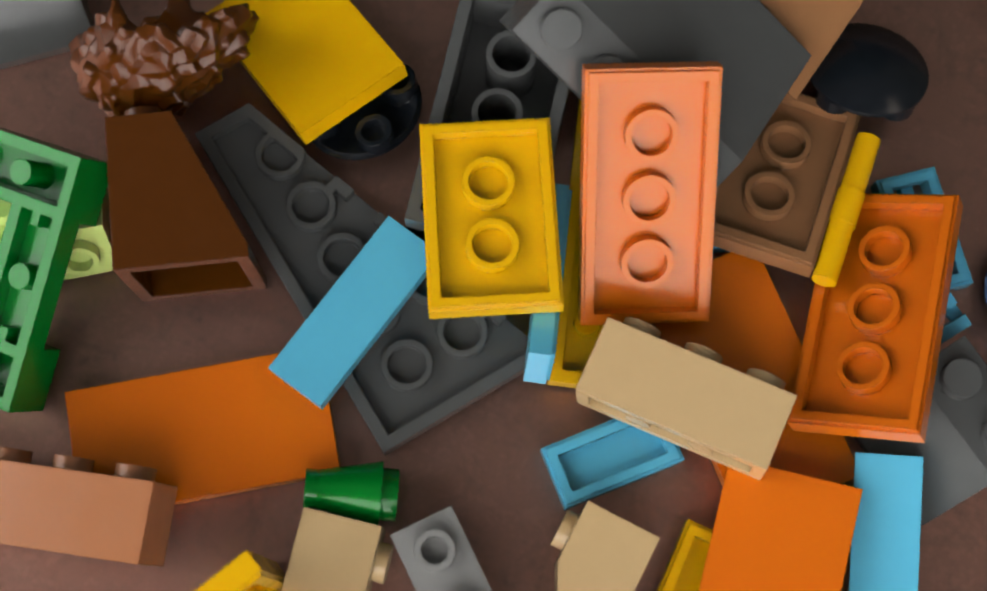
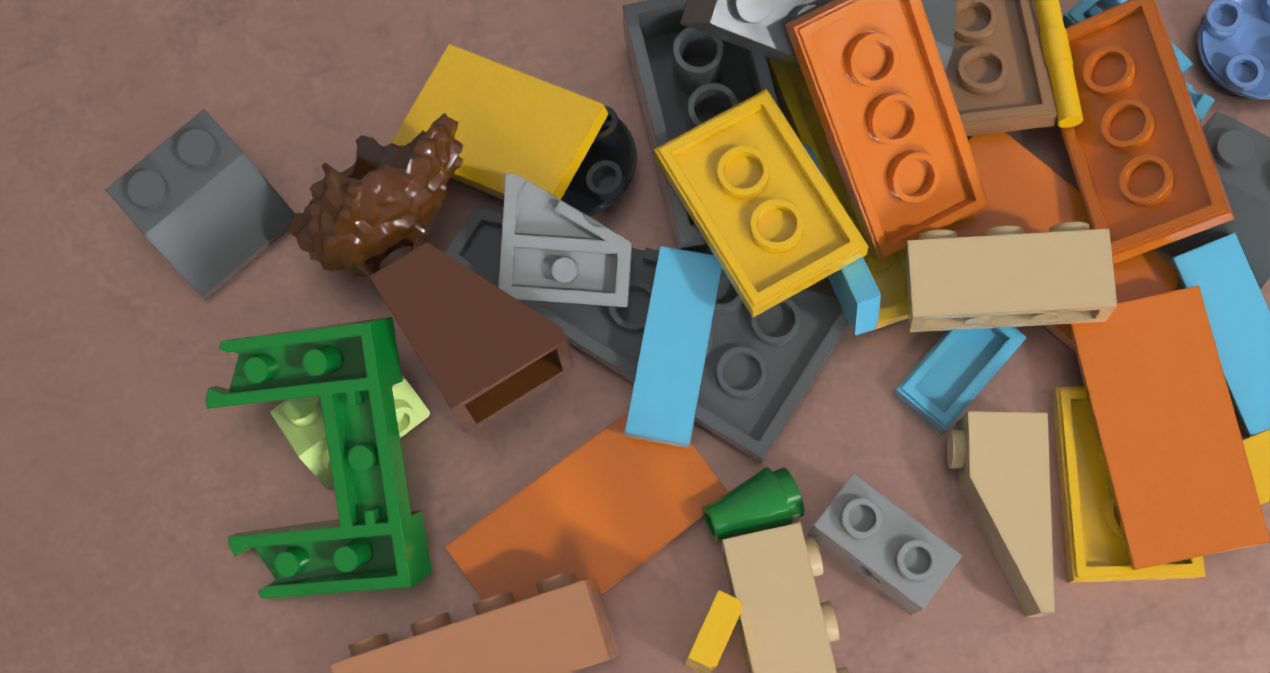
camera: 20 degrees left, 0 degrees up
none -> light grey wing [498,173,632,307]

